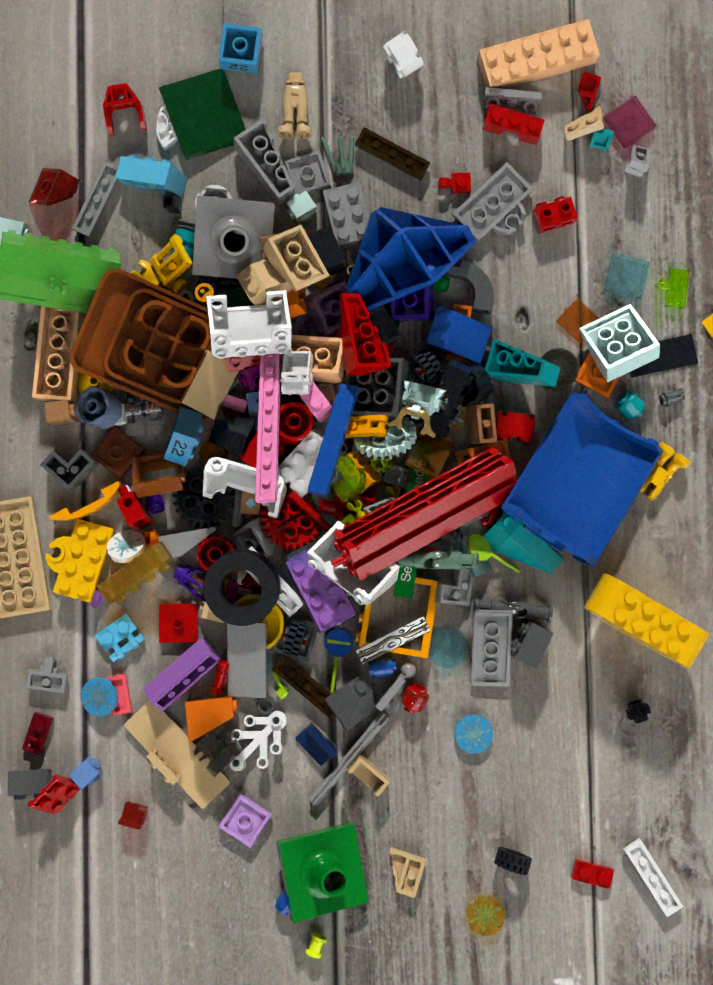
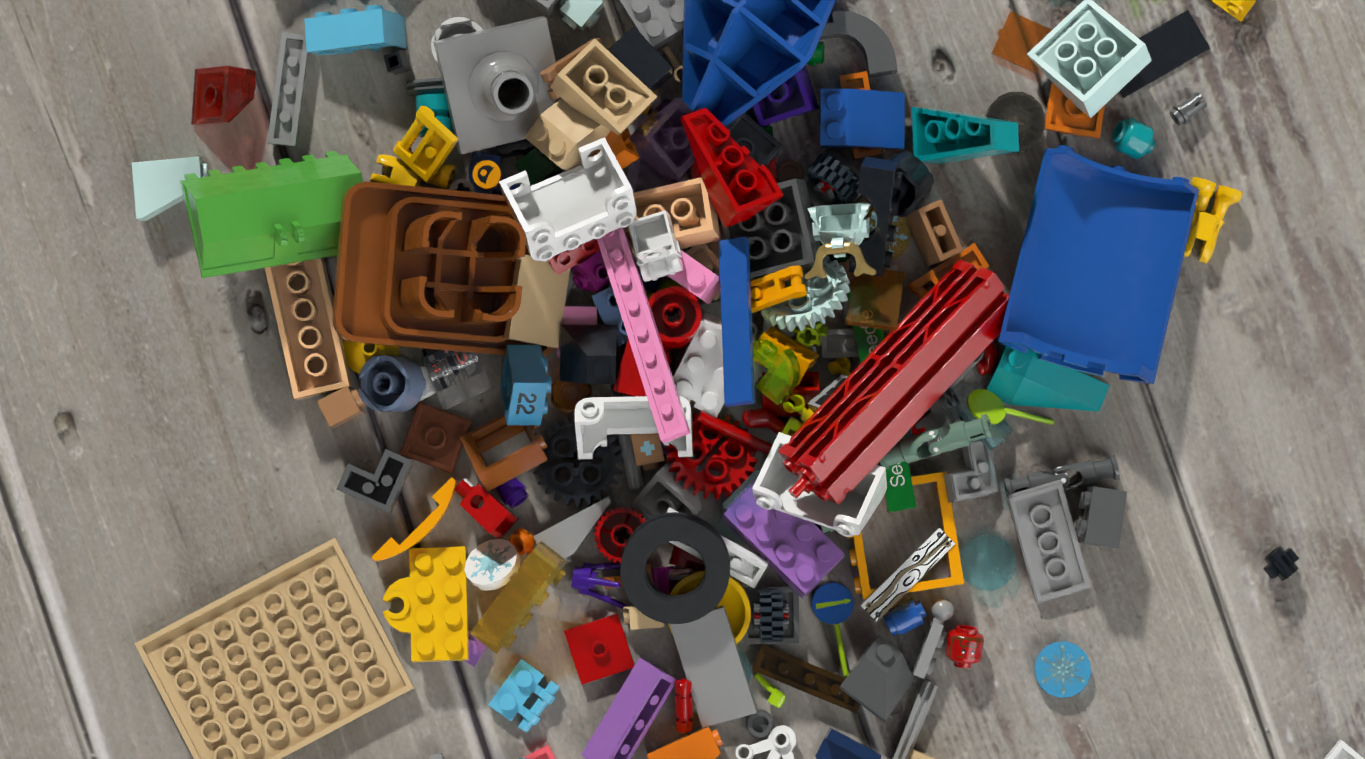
camera: 15 degrees left, 0 degrees up
red brick [496,411,536,442] -> none
yellow brick [583,573,710,670] -> none

